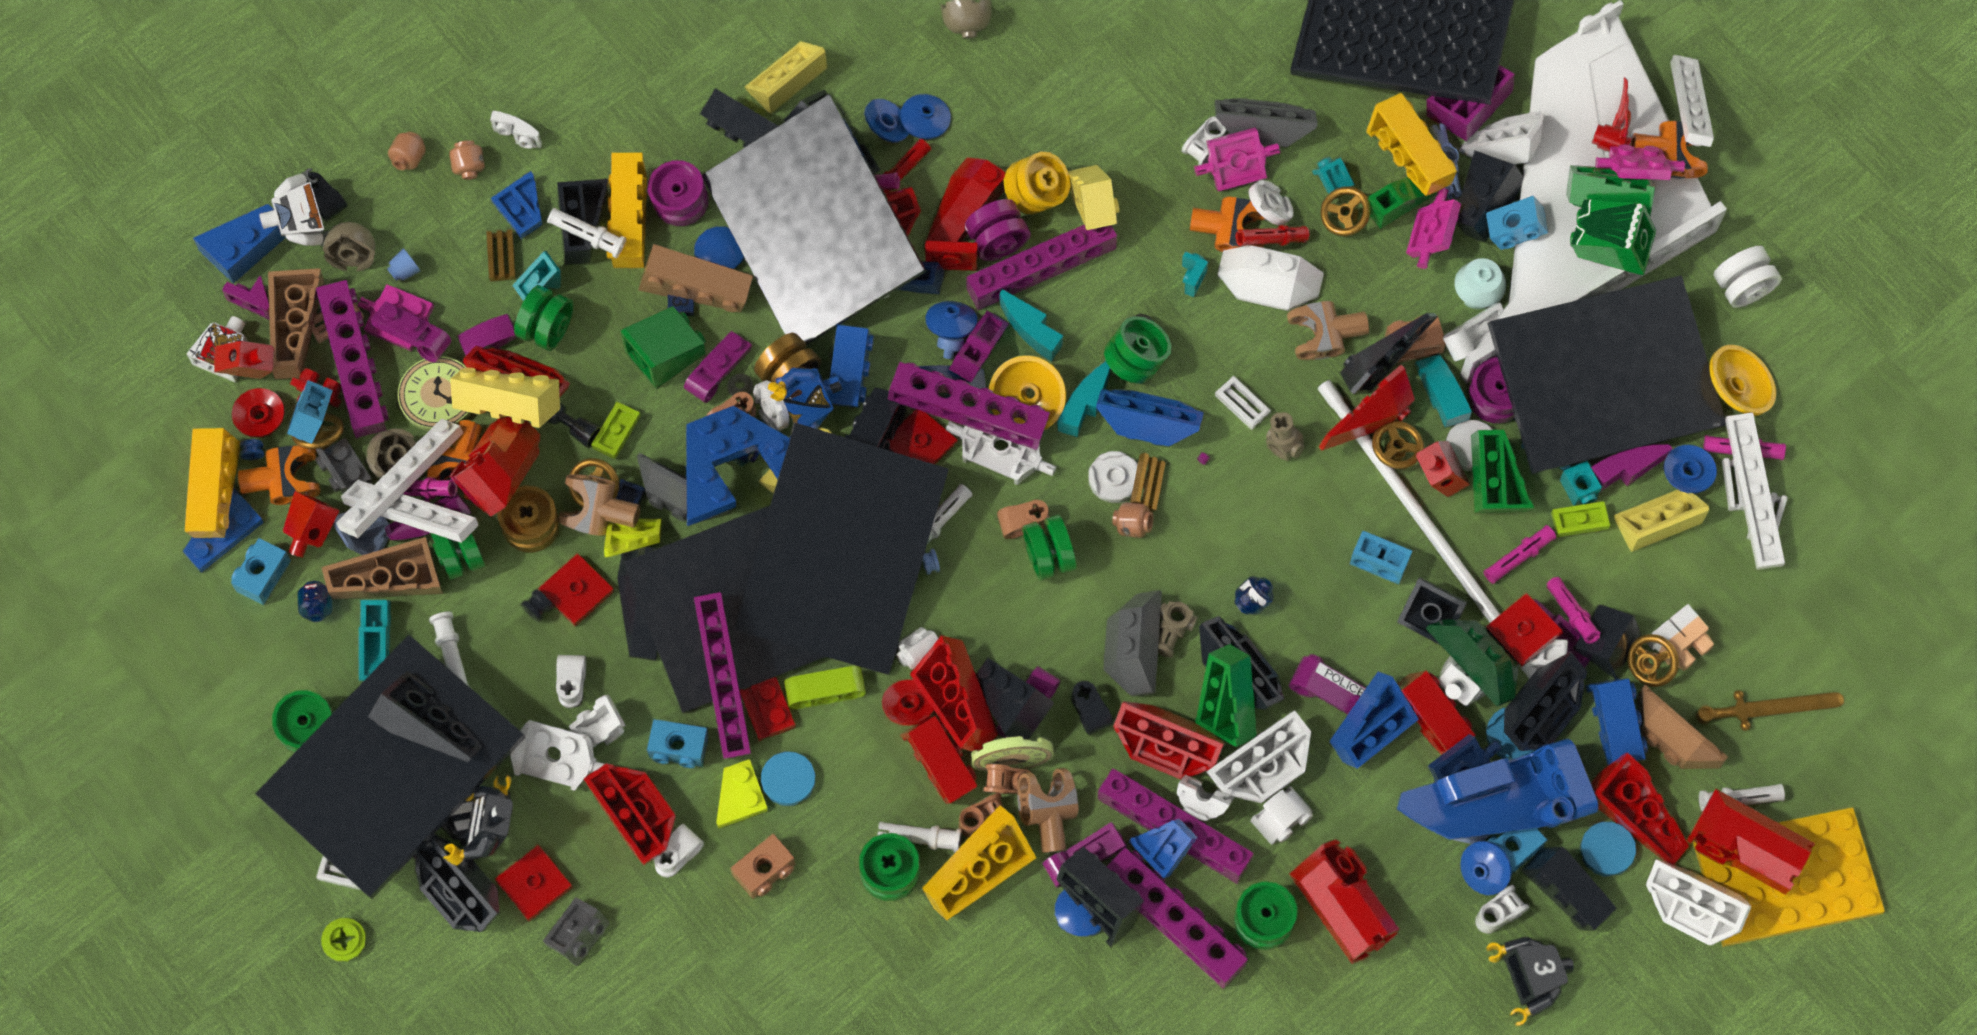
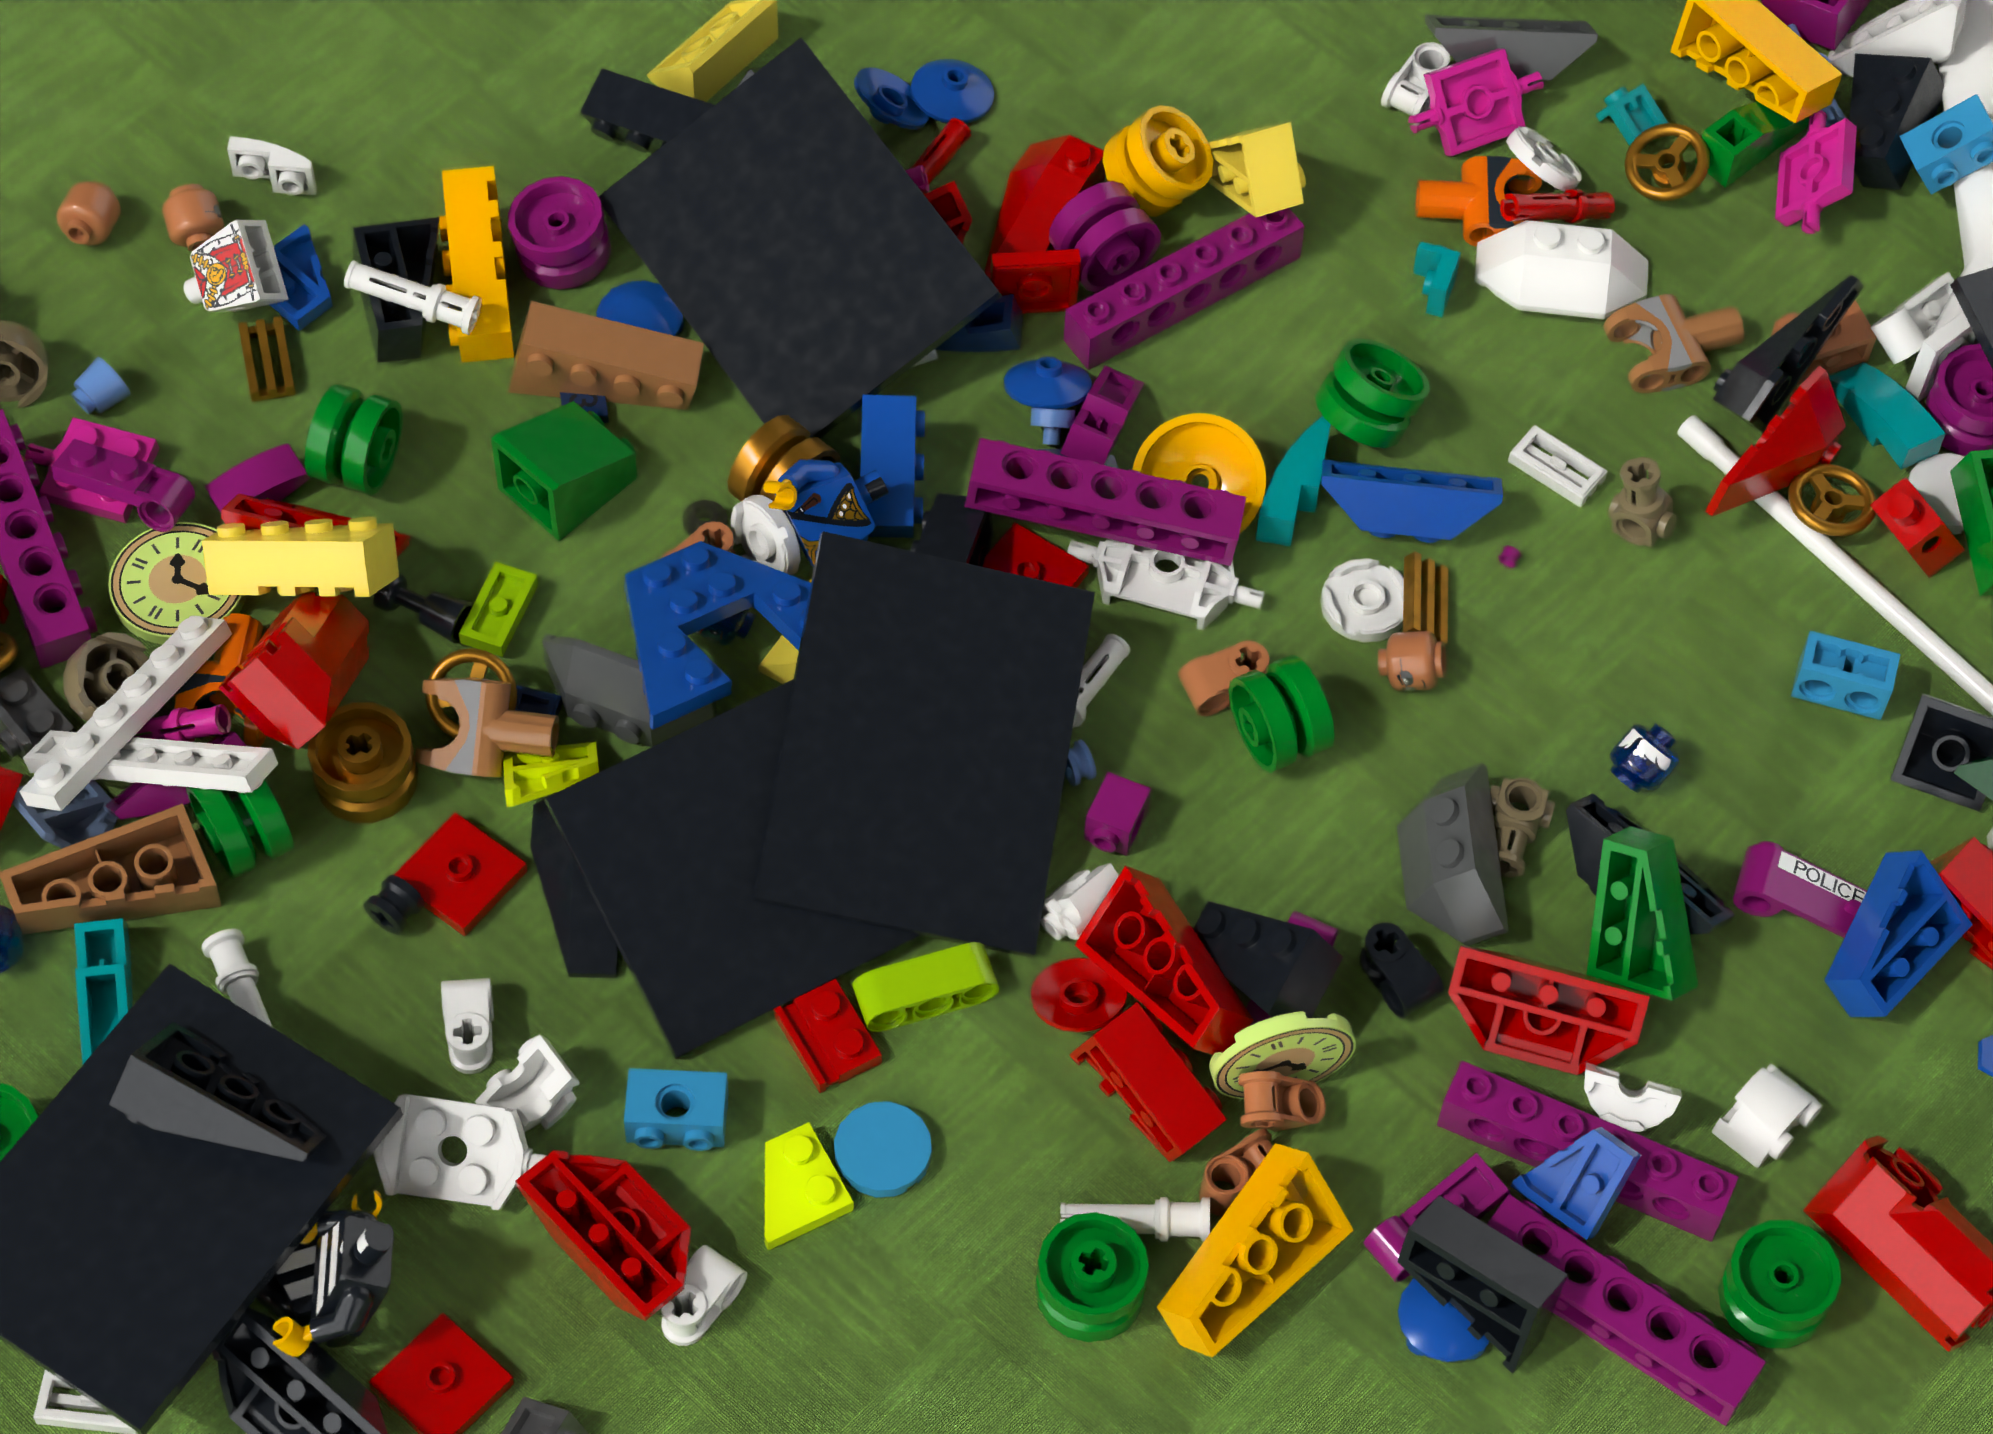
camera: 10 degrees left, 10 degrees down
teal slope [512,251,561,301] -> none
magenta plate [684,331,752,403] -> none
magenta brick [694,592,751,758] -> none
nougat brick [730,834,795,899] -> none
teal slope [1000,289,1063,362] -> none
medium nougat connector [1017,768,1078,853] -> none
white wedge [1207,710,1311,803] -> none
light aqua cone [1455,258,1506,310] -> none
none -> torso [184,220,289,312]
none -> magenta brick [1084,772,1151,856]

